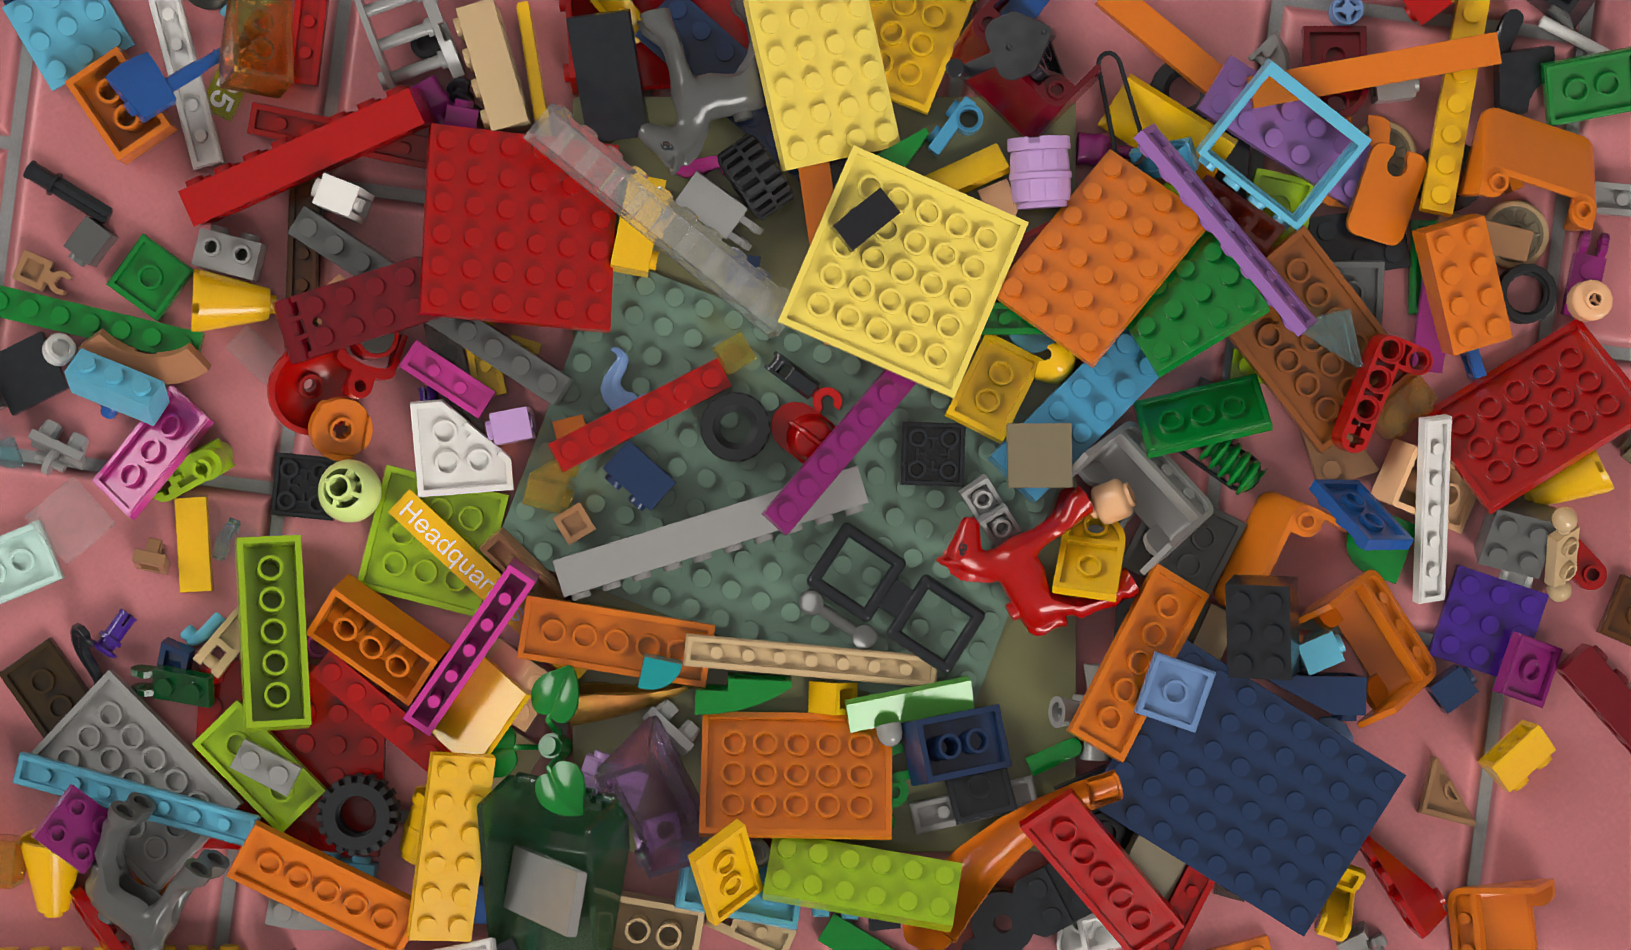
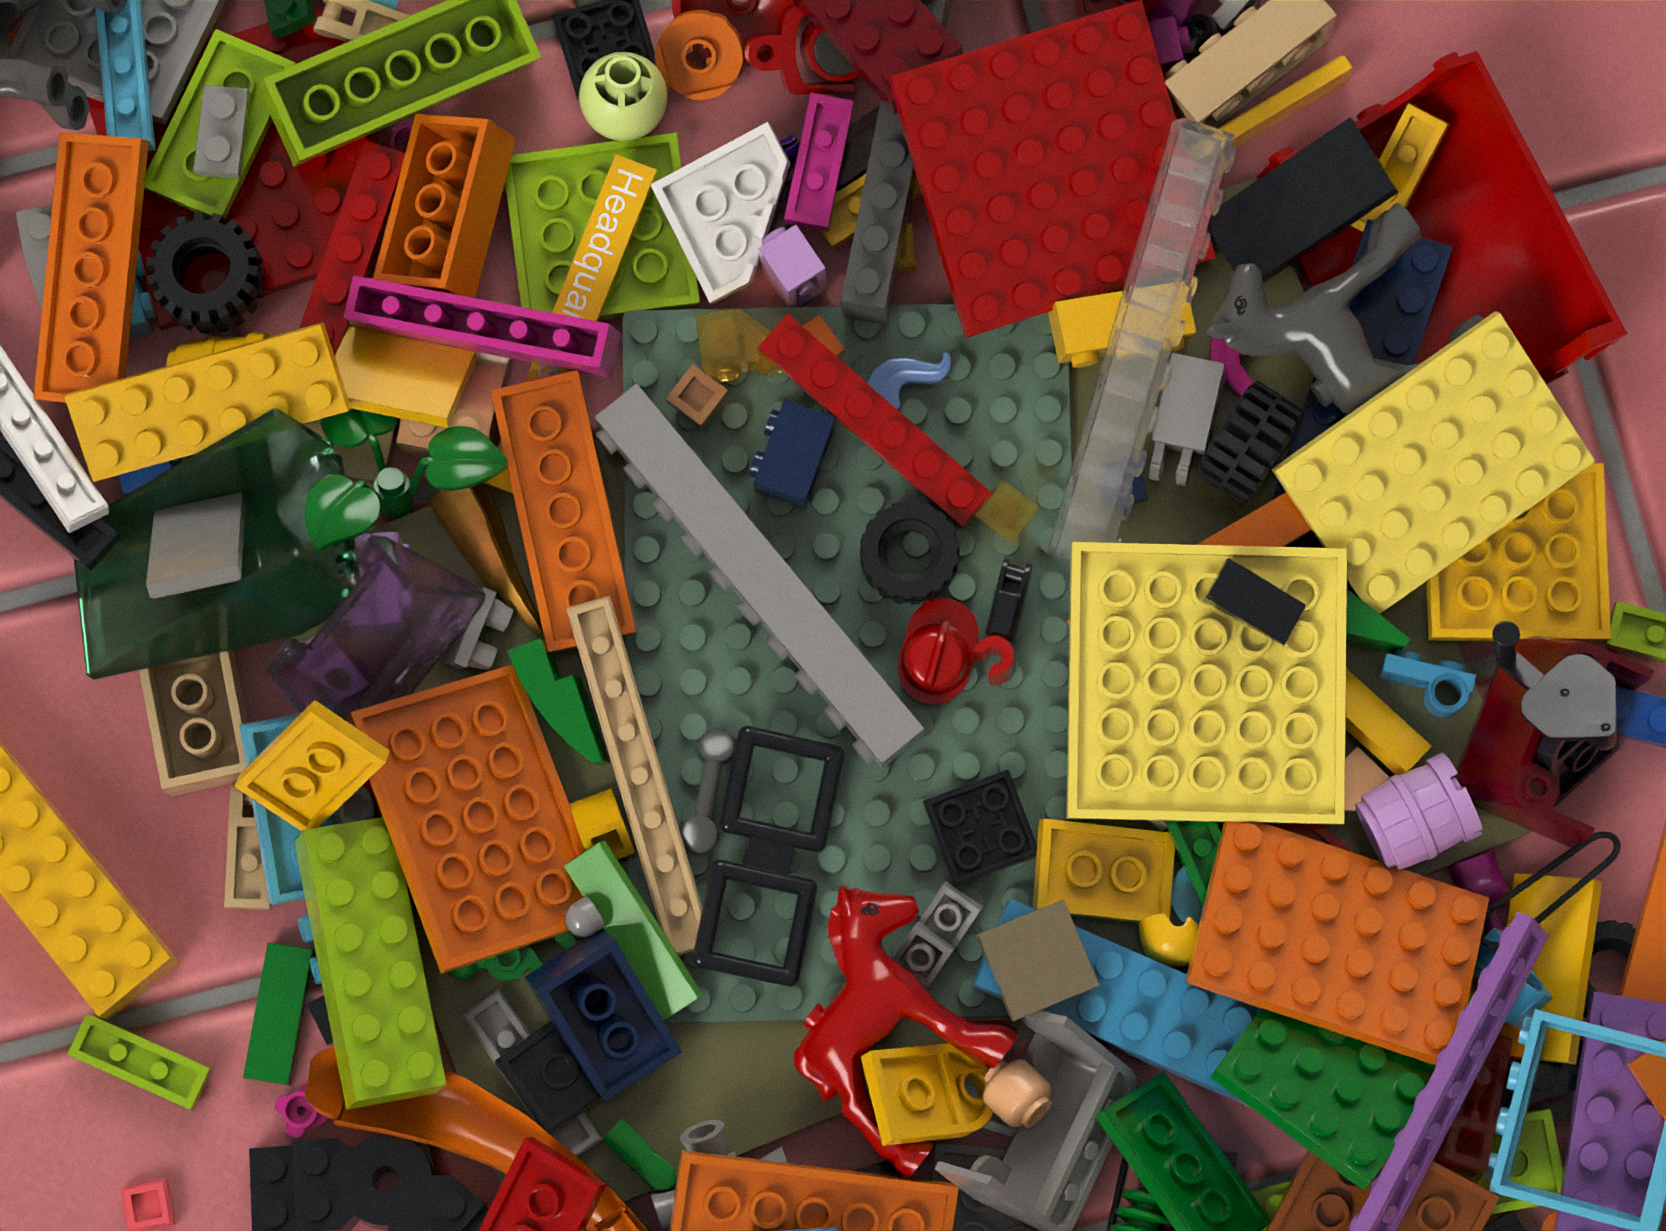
camera: 75 degrees right, 10 degrees down
medium nougat tile [479,527,566,600] -> none
teal brick [638,653,683,690] -> none
magenta plate [761,369,916,535] -> none

